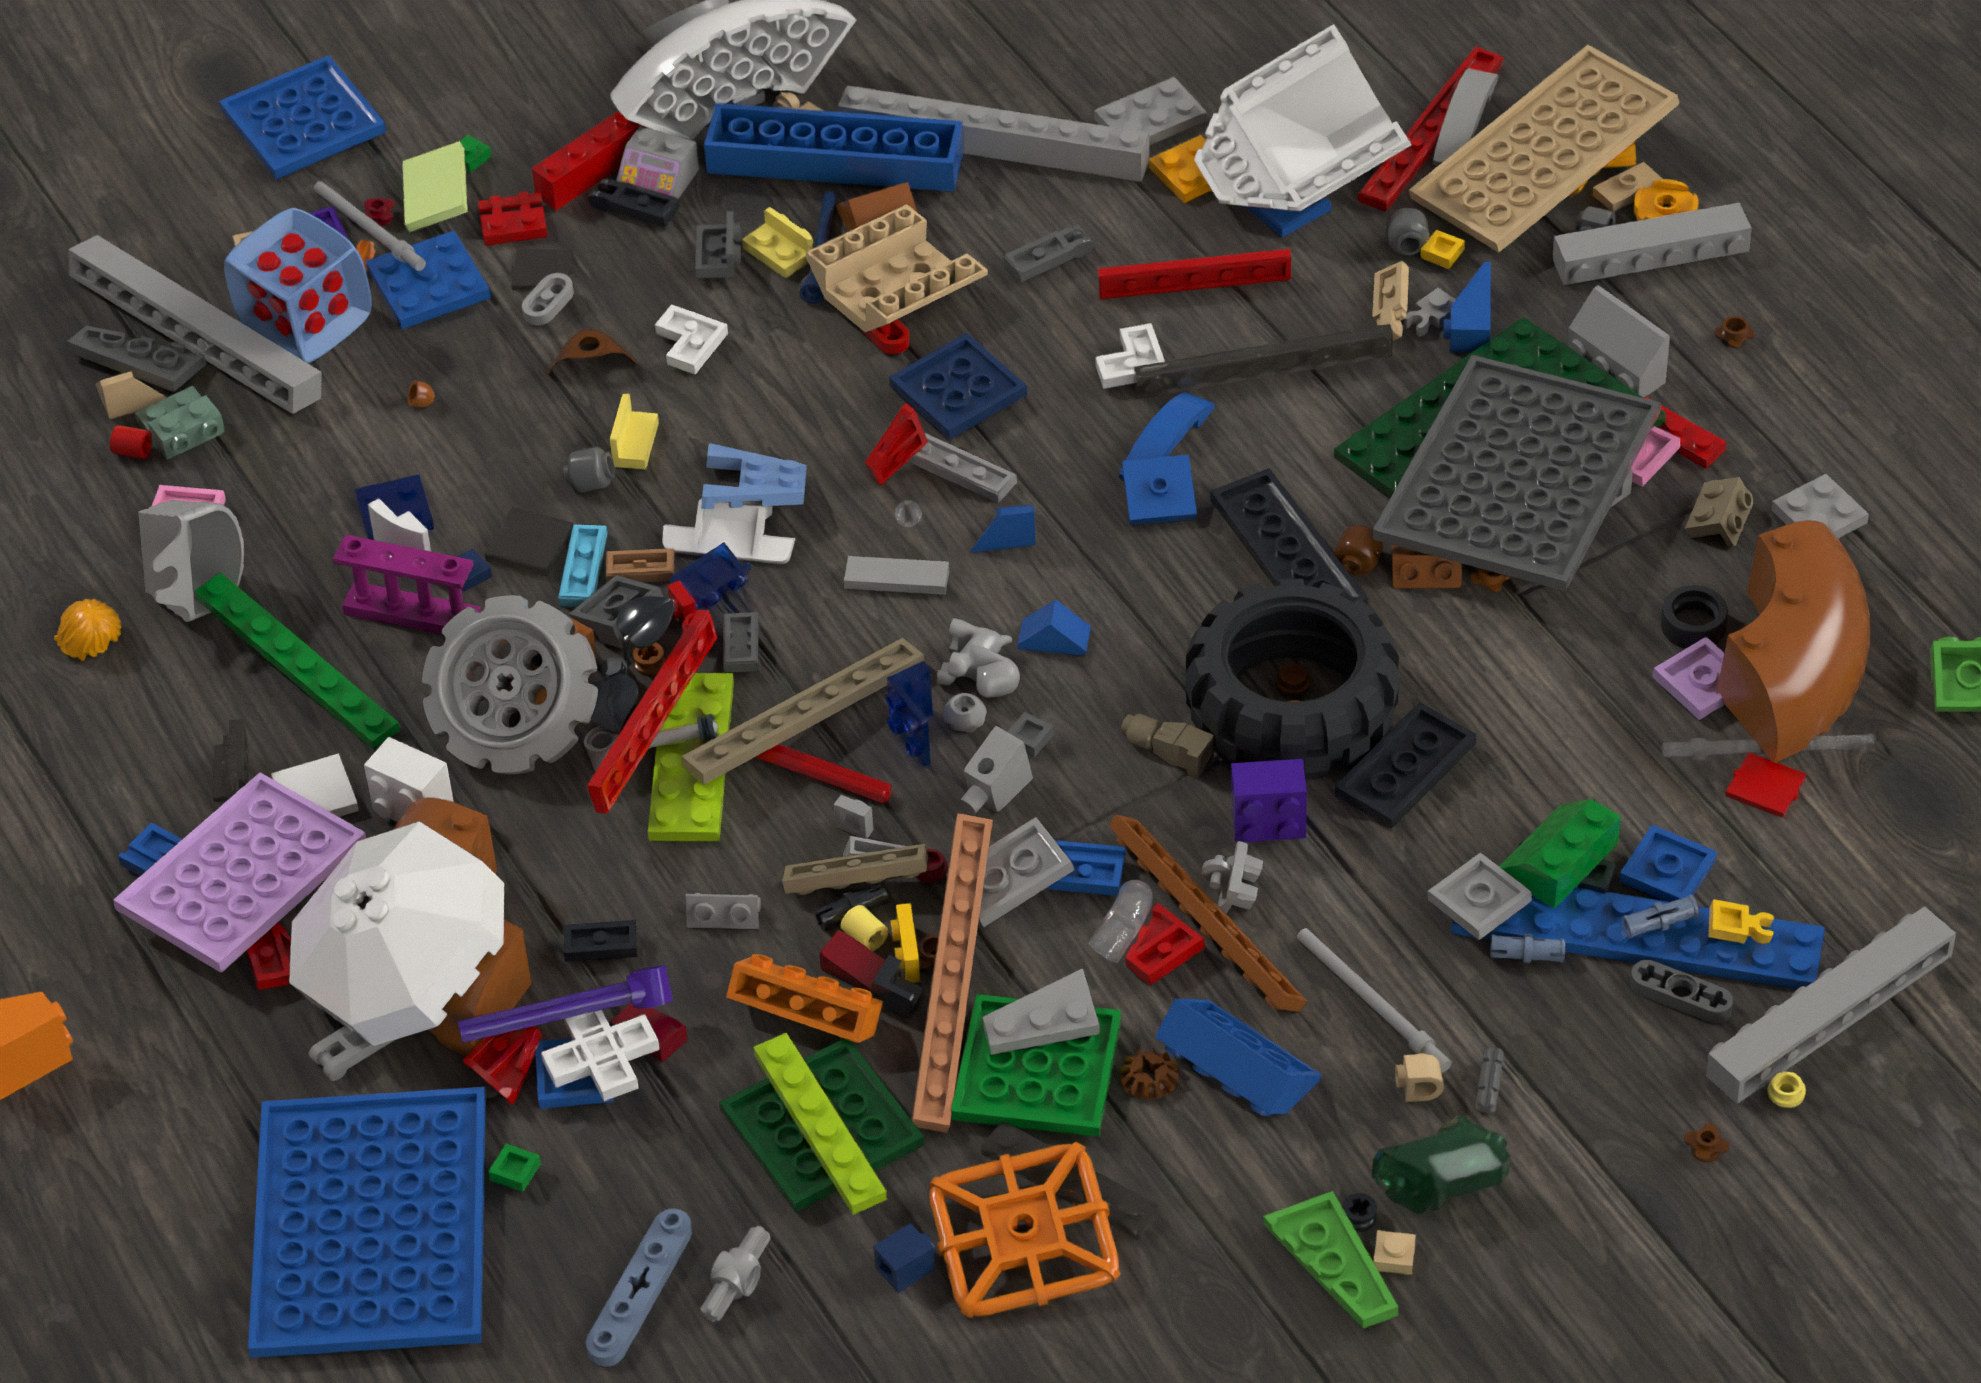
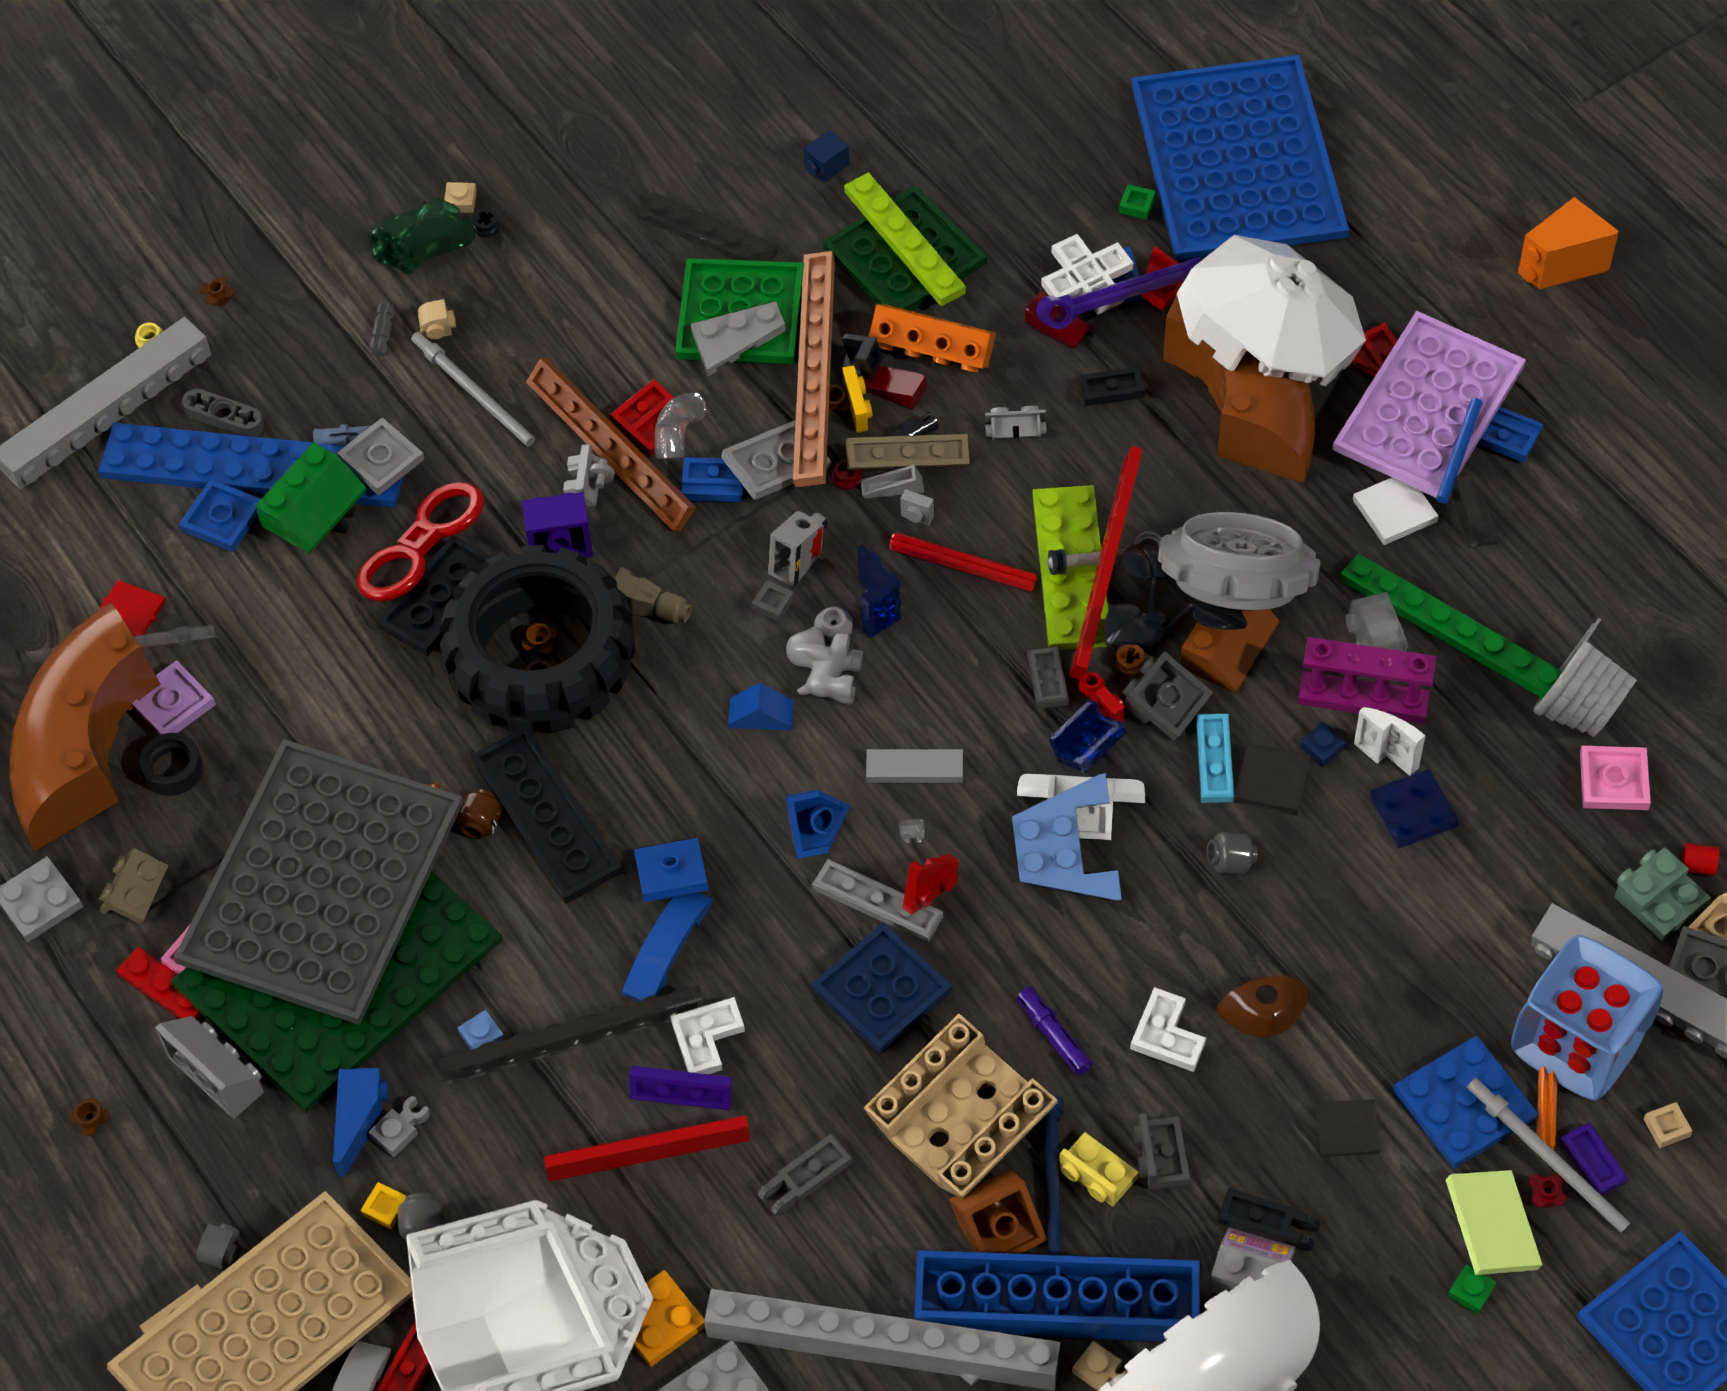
camera: 175 degrees right, 10 degrees up
light orange hair [54,599,122,661] -> none
white brick [364,737,454,822] -> none
dark orange hinge [408,380,435,408] -> none
red plate [478,191,548,246] -> none
light grey plate [522,273,574,325] -> none
red brick [531,111,647,211] -> none
sand blue piece [586,1209,692,1367] -> none
medium nougat tile [606,548,675,582] -> none
light yellow panel [610,394,659,470] -> none
dark tan plate [682,638,924,784] -> none
light grey axle [701,1226,770,1322] -> none
light yellow gear [841,905,888,951] -> none
orange plate [929,1142,1120,1318] -> none
reddish brown gear [1119,1047,1179,1100] -> none
blue slope [1155,999,1322,1117] -> none
bright green wing [1263,1191,1398,1328] -> none
tan hinge [1373,261,1409,342] -> none
light grey brick [1553,202,1752,285] -> none
sand blue pin [1622,895,1699,938] -> none
light orange plate [1634,179,1699,221] -> none
yellow plate [1709,899,1774,944] -> none
none -> red bar [356,482,485,602]
none -> medium blue plate [457,1010,505,1058]
none -> dark purple plate [629,1066,732,1110]
none -> dark purple pin [1015,986,1093,1076]
none -> clear brick [1346,592,1408,652]
none -> blue bar [1436,398,1483,504]

